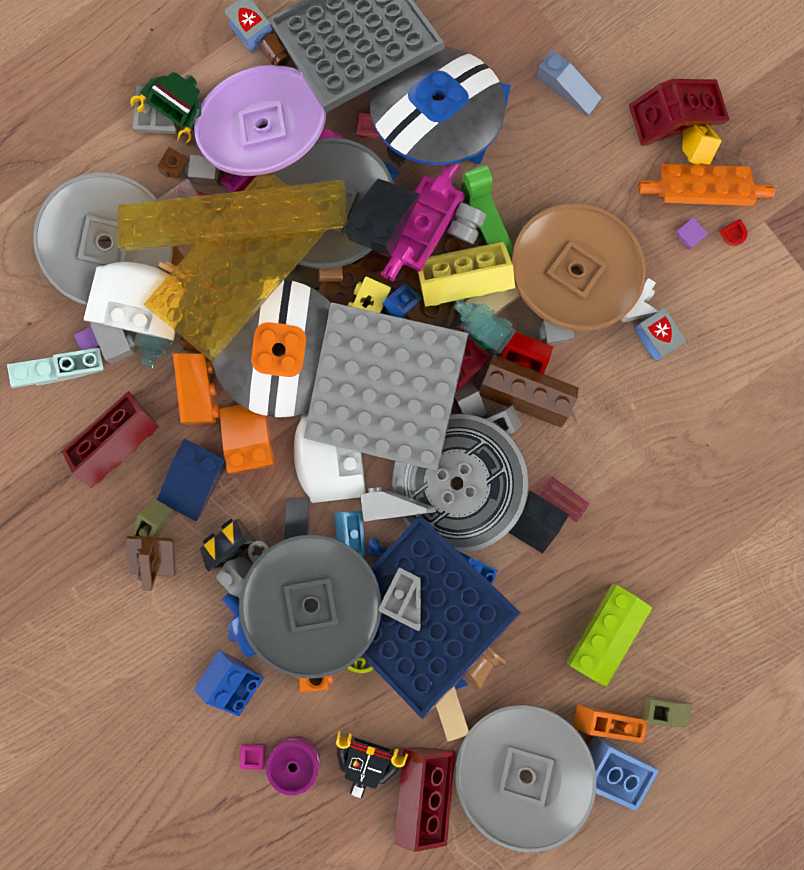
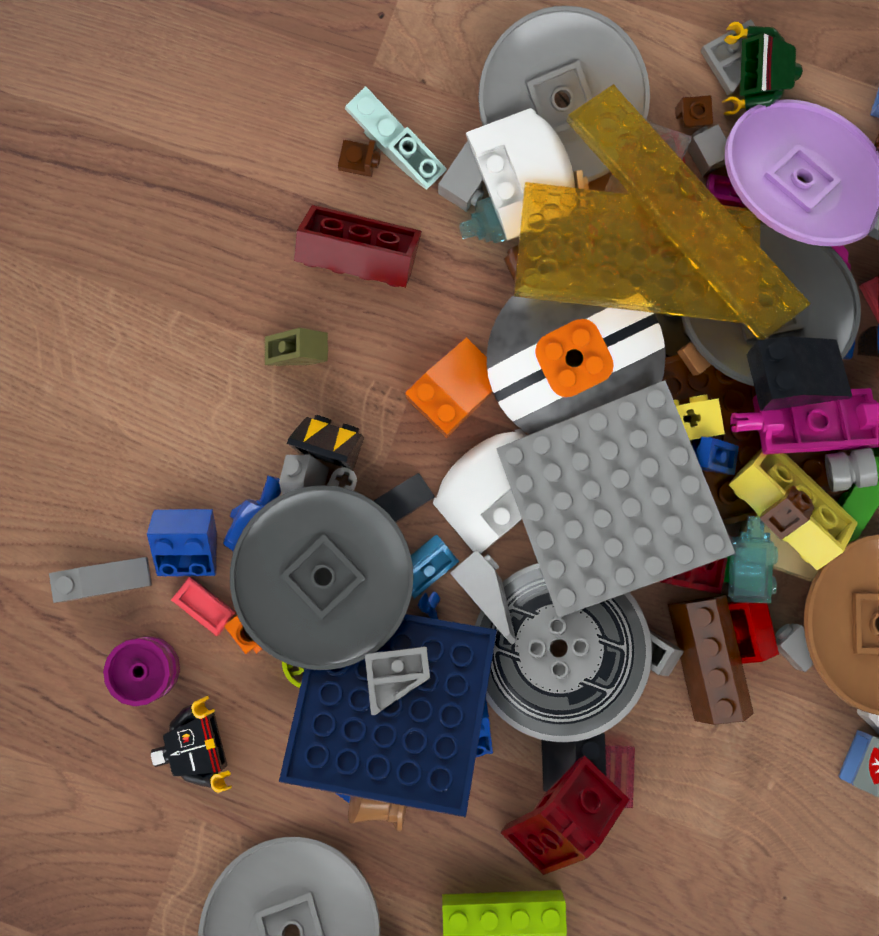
camera: 55 degrees right, 0 degrees up
medium lavender tile [74,327,100,350] -> none
reddish brown bracket [126,536,176,591] -> none
dark blue slope [157,439,226,521] -> none
orange slope [173,353,219,427] -> none
dark pink tile [240,744,265,770] -> none
dark red slope [394,747,455,852] -> none
tan tile [436,687,469,742] -> none
light grey slope [454,380,487,417] -> none
none -> light grey slope [49,557,152,603]
none -> coral tile [171,577,236,636]
none -> reddish brown bracket [338,139,381,177]
none -> dark red bracket [500,756,630,875]
none -> reddish brown bracket [760,486,814,540]

